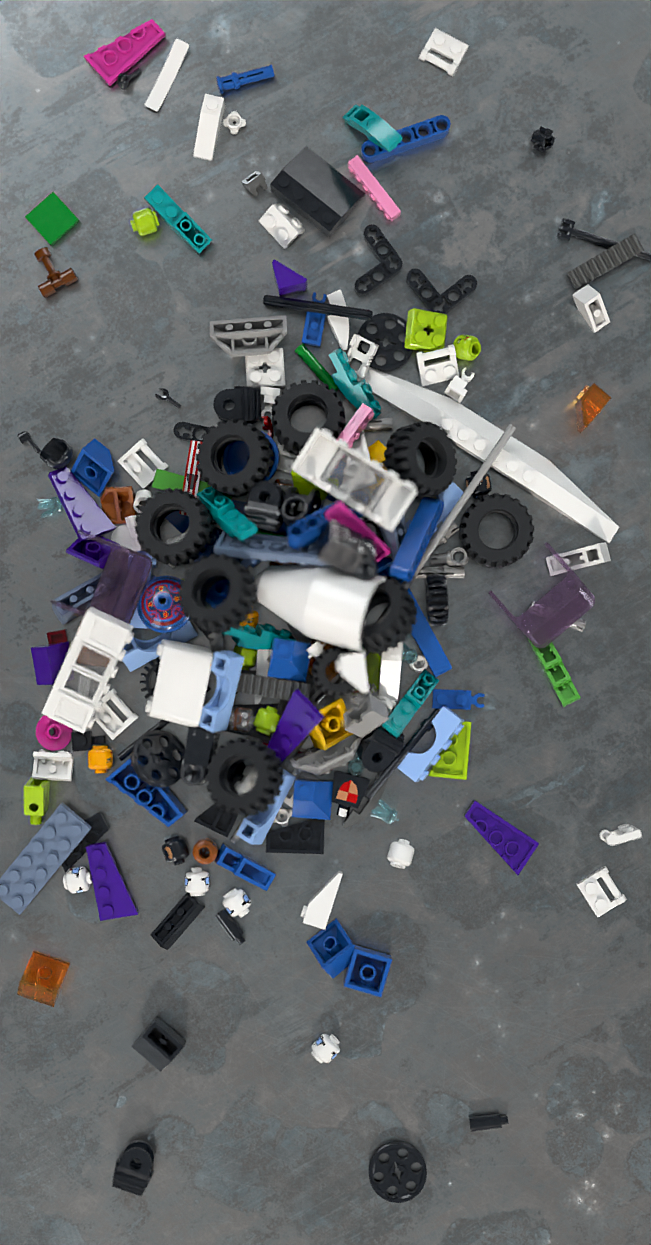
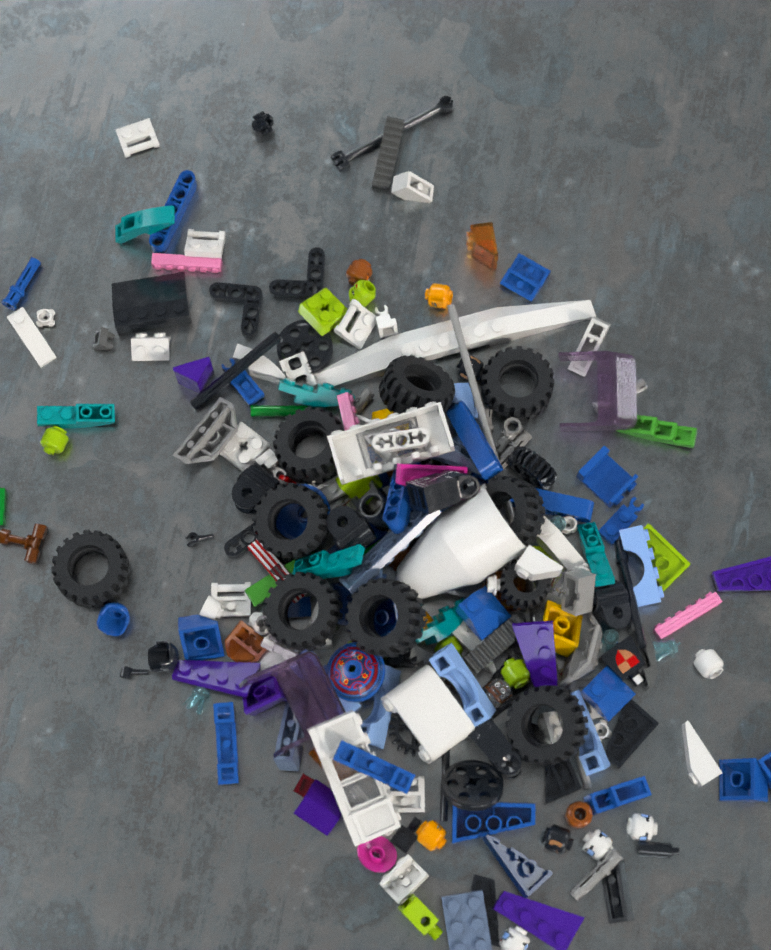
camera: 45 degrees left, 15 degrees down
none -> black tyre [51,530,130,608]
none -> blue hair [97,602,130,636]
none -> white plate [184,229,225,258]
none -> white hat [199,595,225,620]
none -> blue slope [213,702,239,785]
none -> blue slope [333,740,416,794]
none -> dark orange head [346,259,373,286]
none -> white beam [372,428,430,454]
none -> light orange head [425,283,453,309]
none -> wing [482,834,553,898]
none -> blue slope [499,253,551,302]
none -> light grey pin [570,849,624,901]
none -> blue panel [576,446,638,508]
none -> bright pink piece [653,591,723,641]

